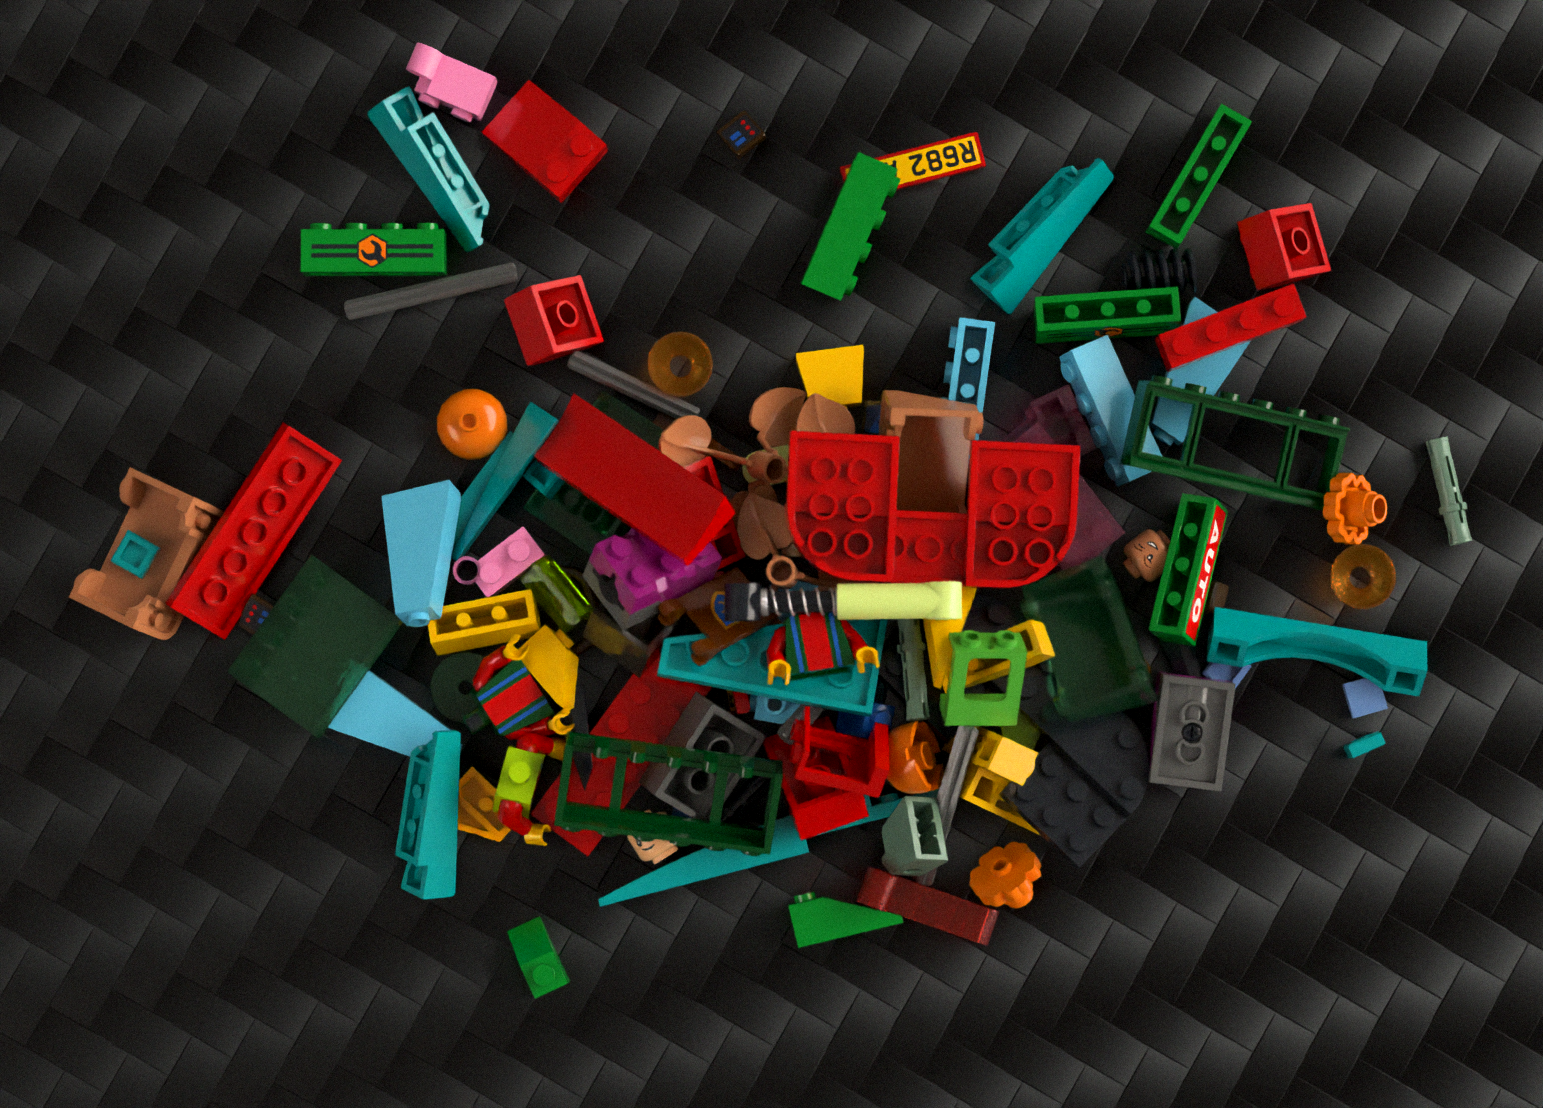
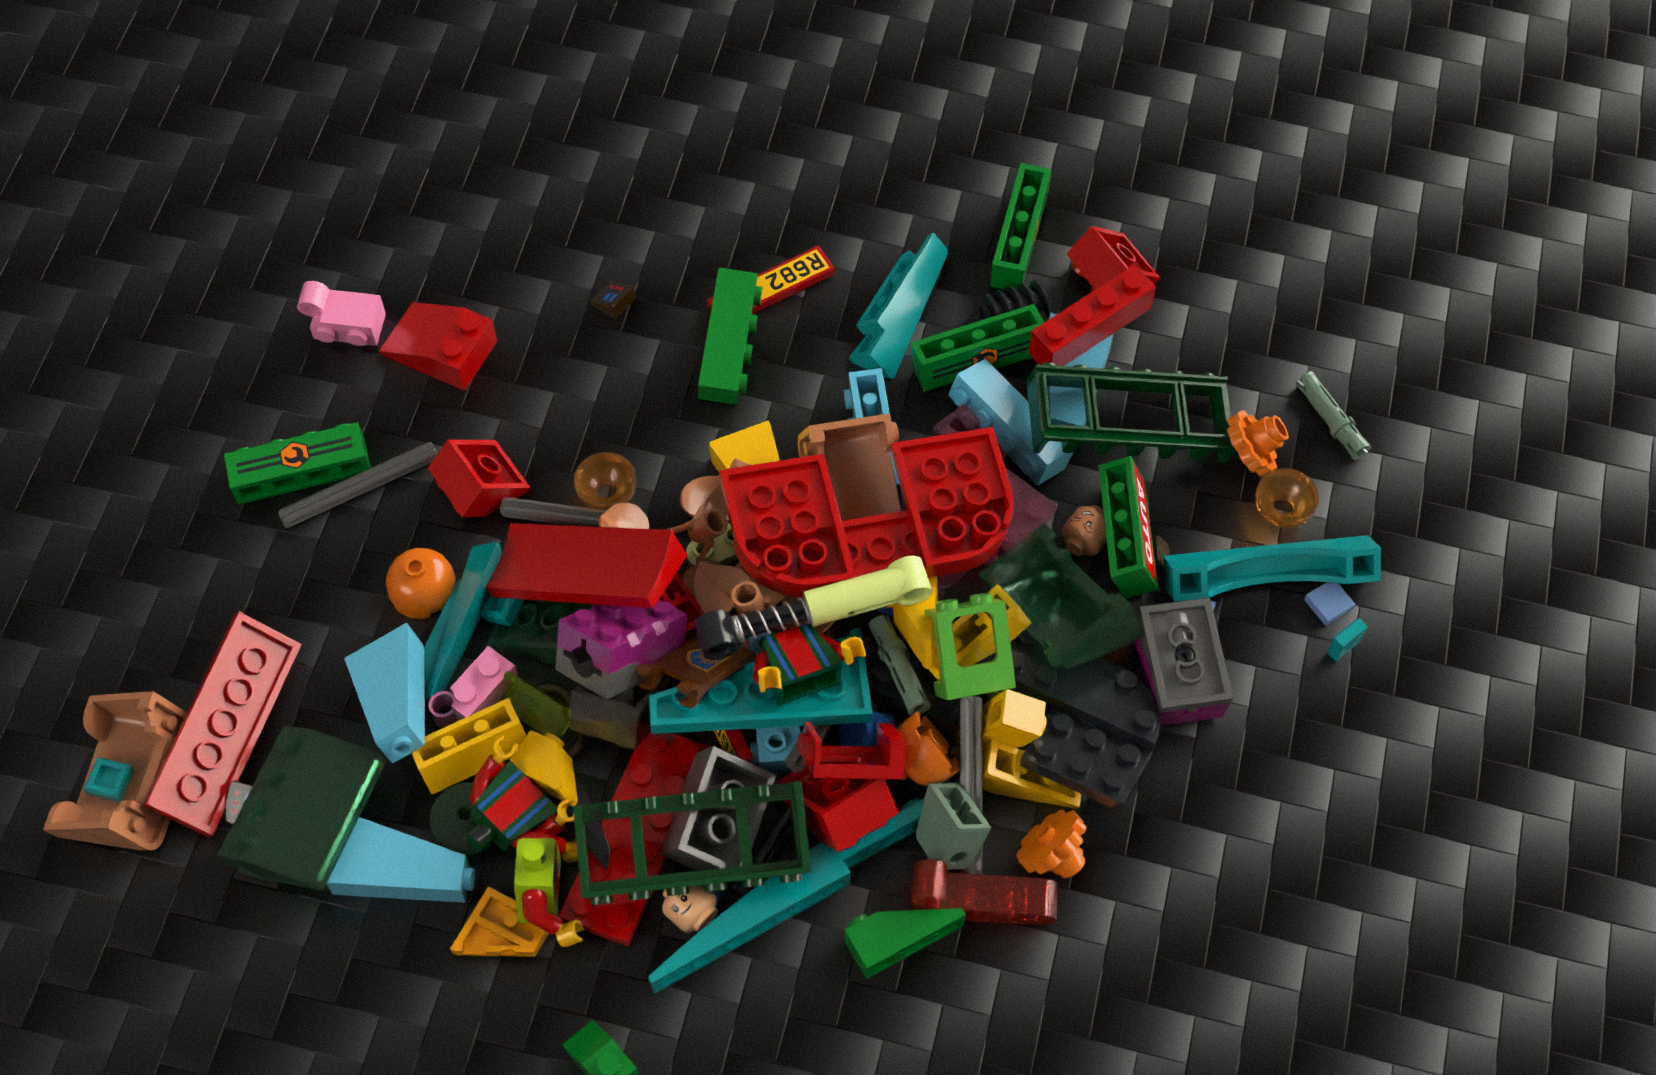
camera: 15 degrees left, 25 degrees down
teal wedge [367,86,489,252] -> none
teal wedge [395,730,461,899] -> none

